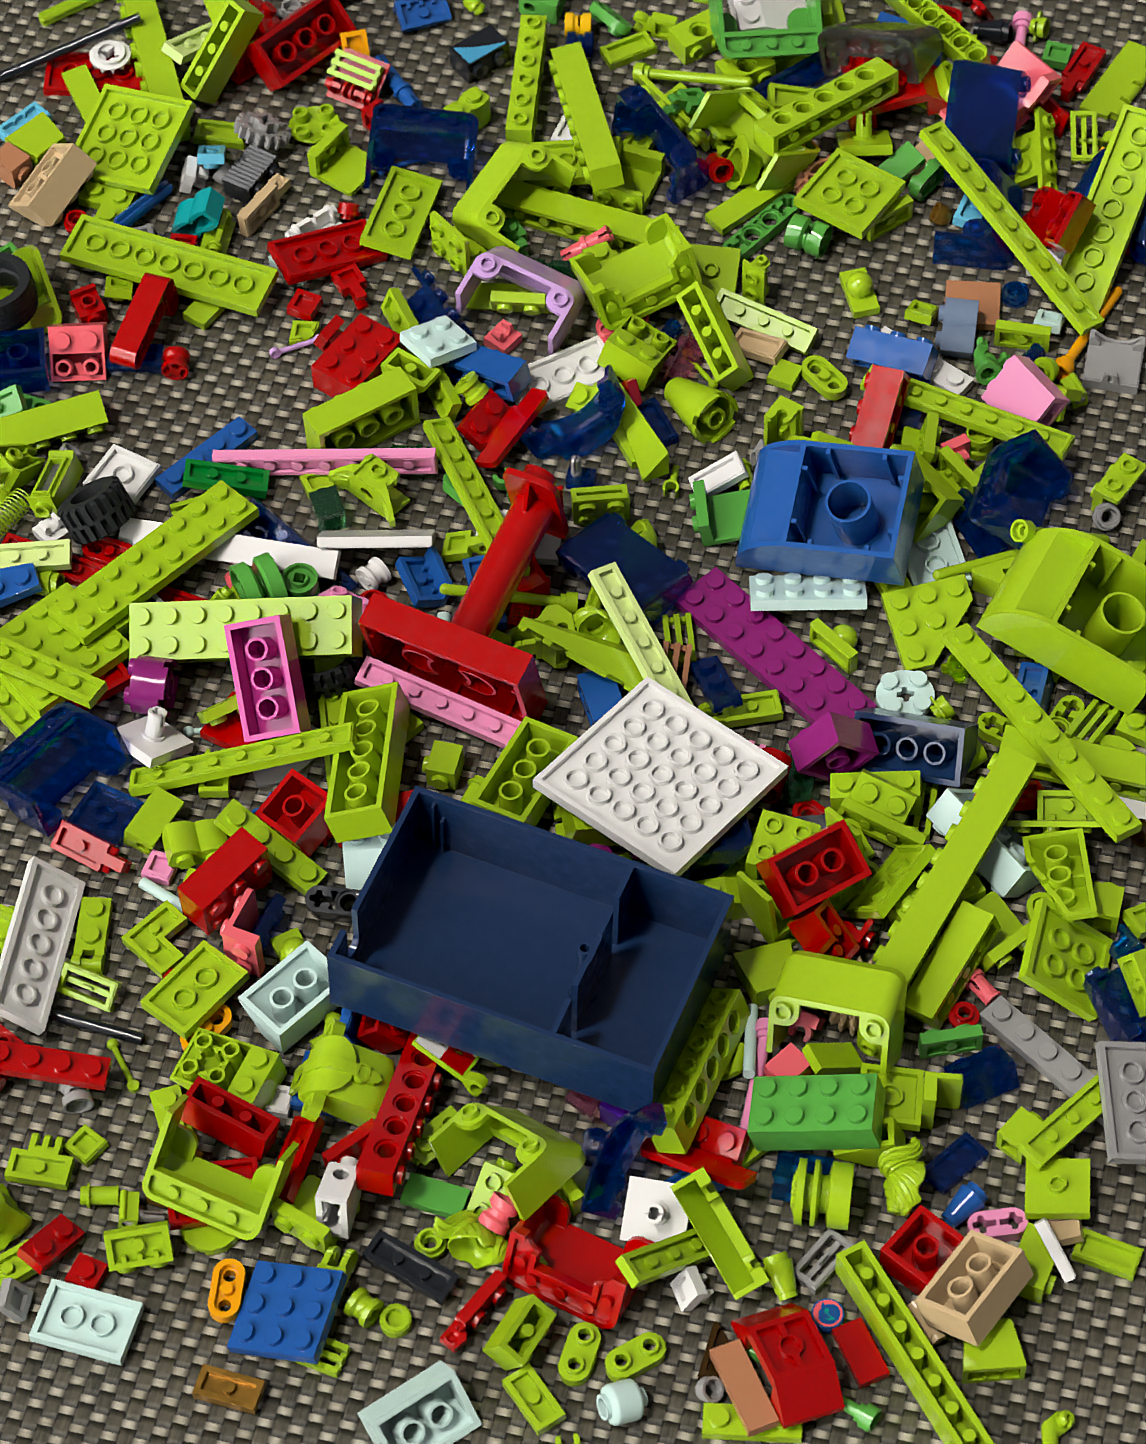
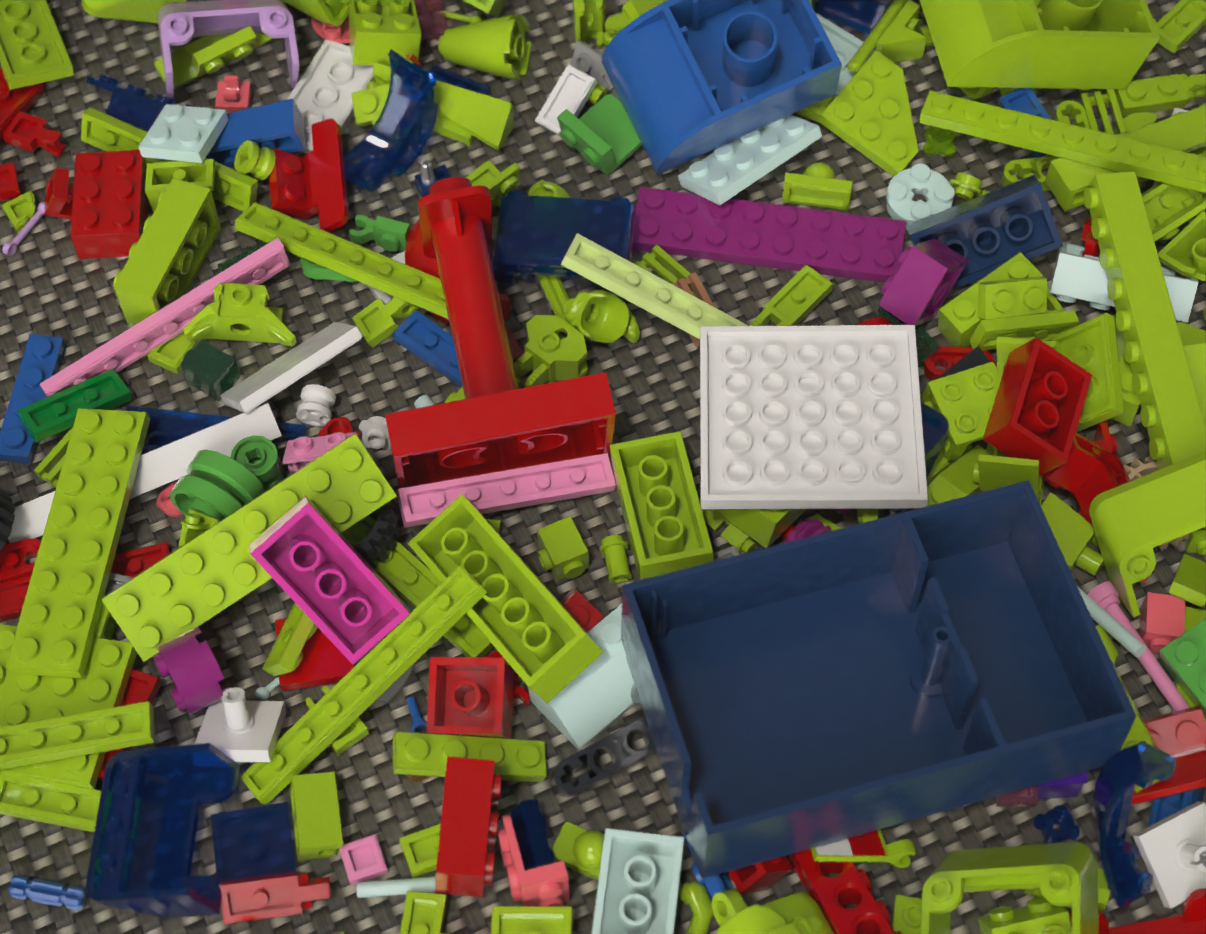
camera: 40 degrees left, 5 degrees up
lime brick [161,819,228,869] -> none
blue bracket [395,546,453,608] -> none
lime bracket [429,211,487,276] -> none
lime piece [439,583,578,615] -> none
lime wedge [517,616,644,692] -> none
blue brick [577,671,623,727] -> none
lime hand [662,465,680,498] -> none
clear blue plate [690,655,743,714] -> none

